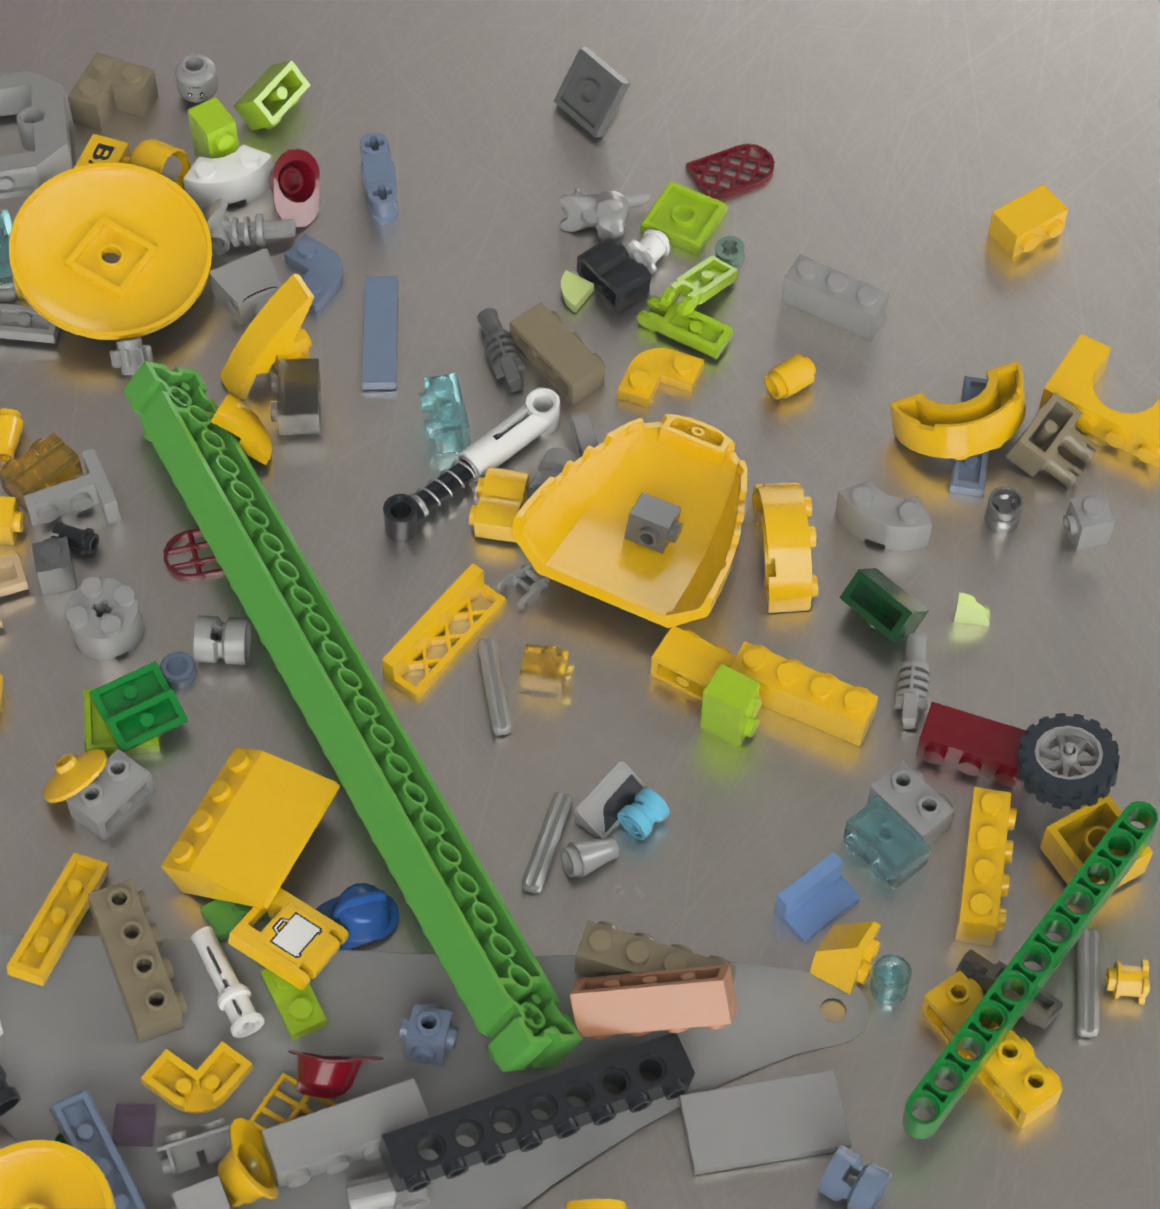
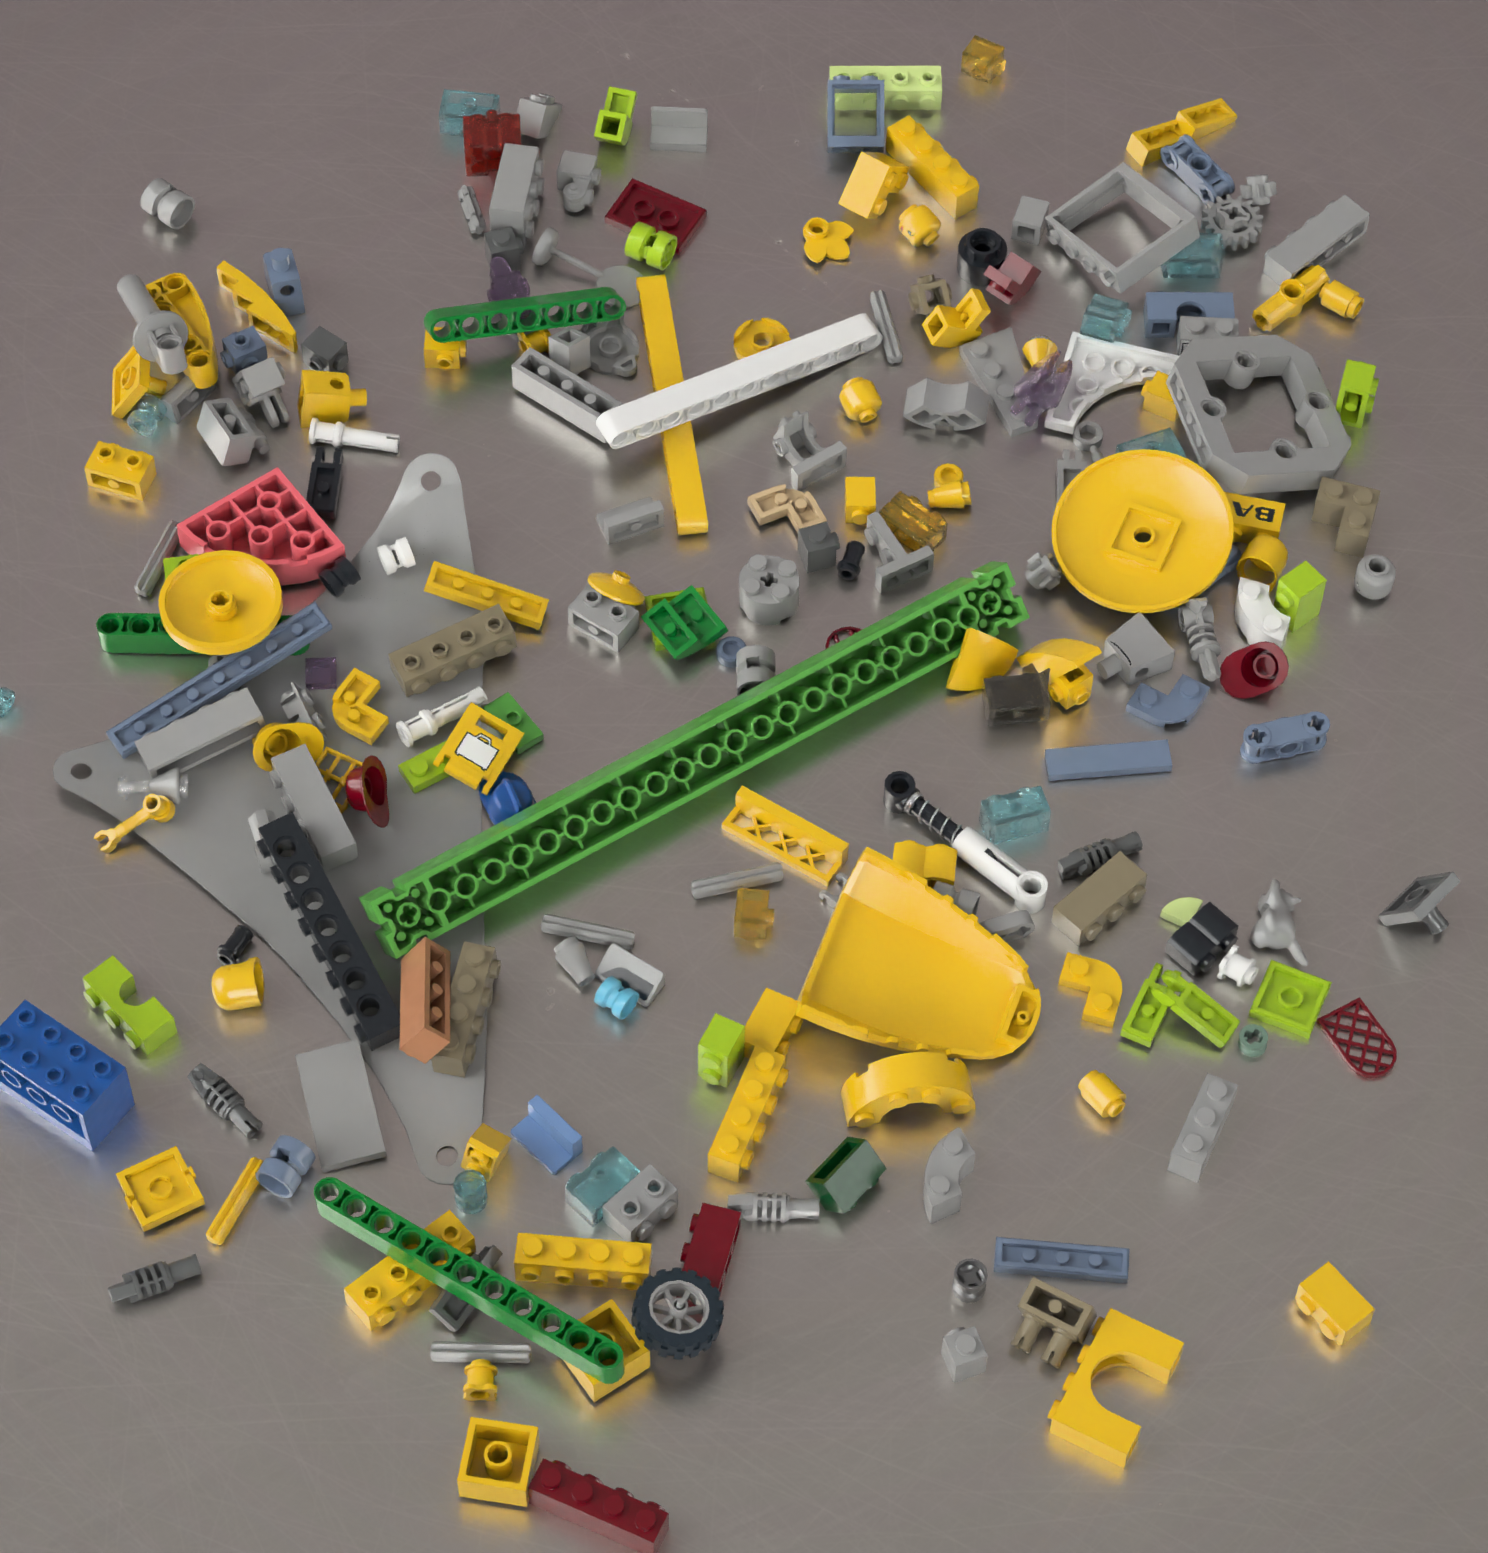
camera: 85 degrees right, 0 degrees up
yellow slope [161,747,340,909] -> none
lime brick [233,60,310,131] -> none
sand blue brick [399,1003,458,1066] -> none
dark grey brick [624,492,683,554] -> none
yellow brick [889,361,1026,460] -> none
yellowish green tile [954,593,990,627] -> none

